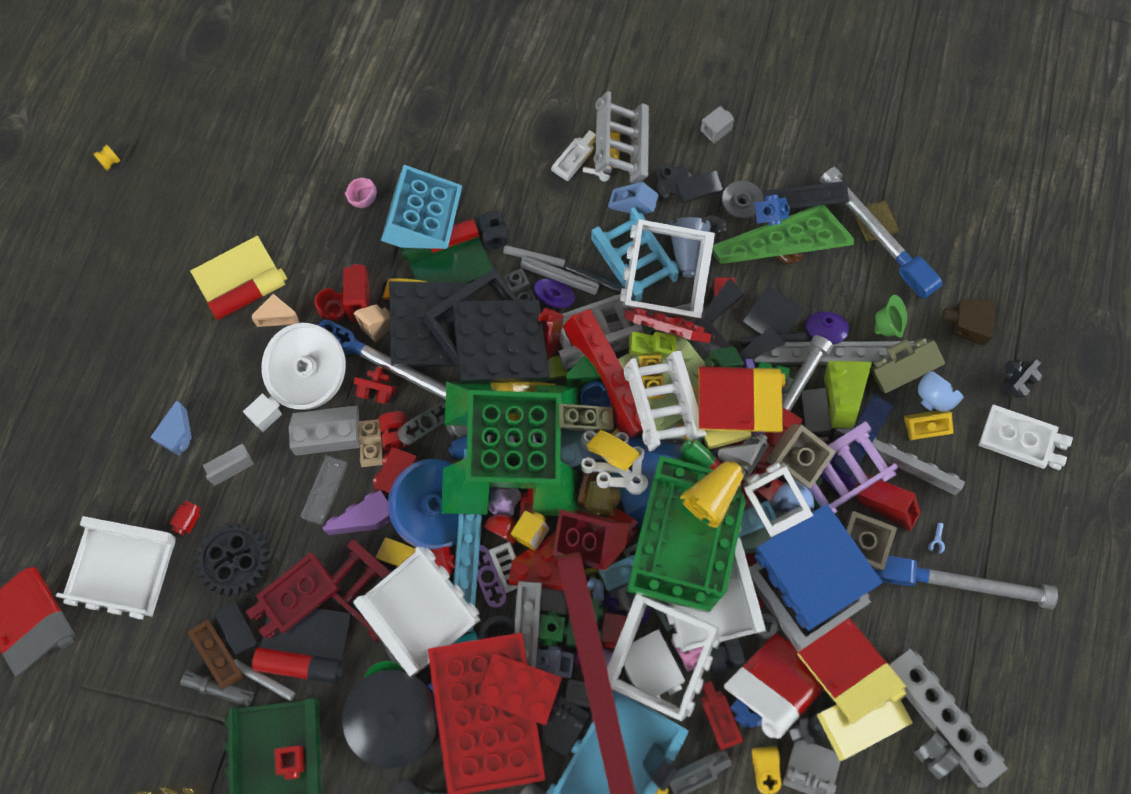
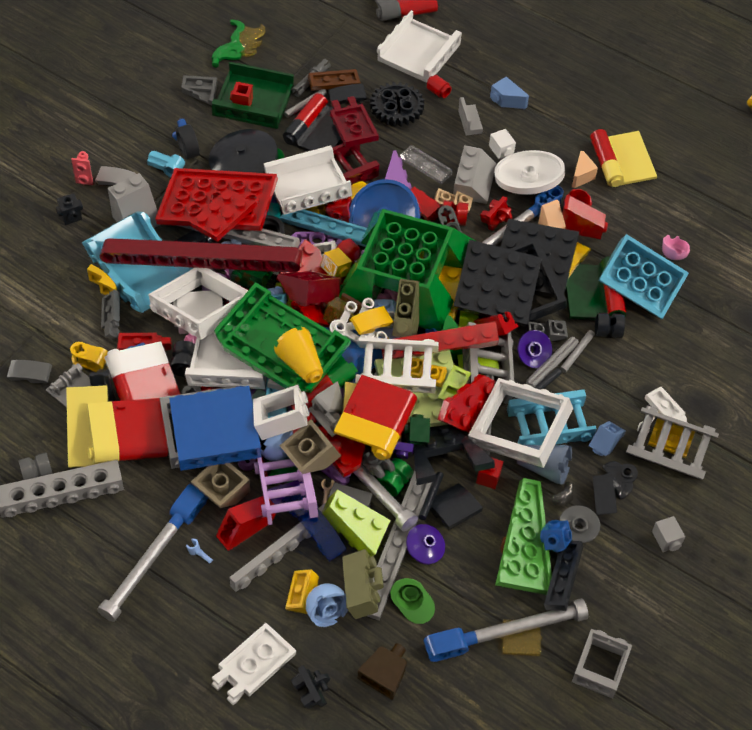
camera: 105 degrees right, 15 degrees down
black slope [642,742,677,792] -> none
none -> light grey window [572,629,632,699]

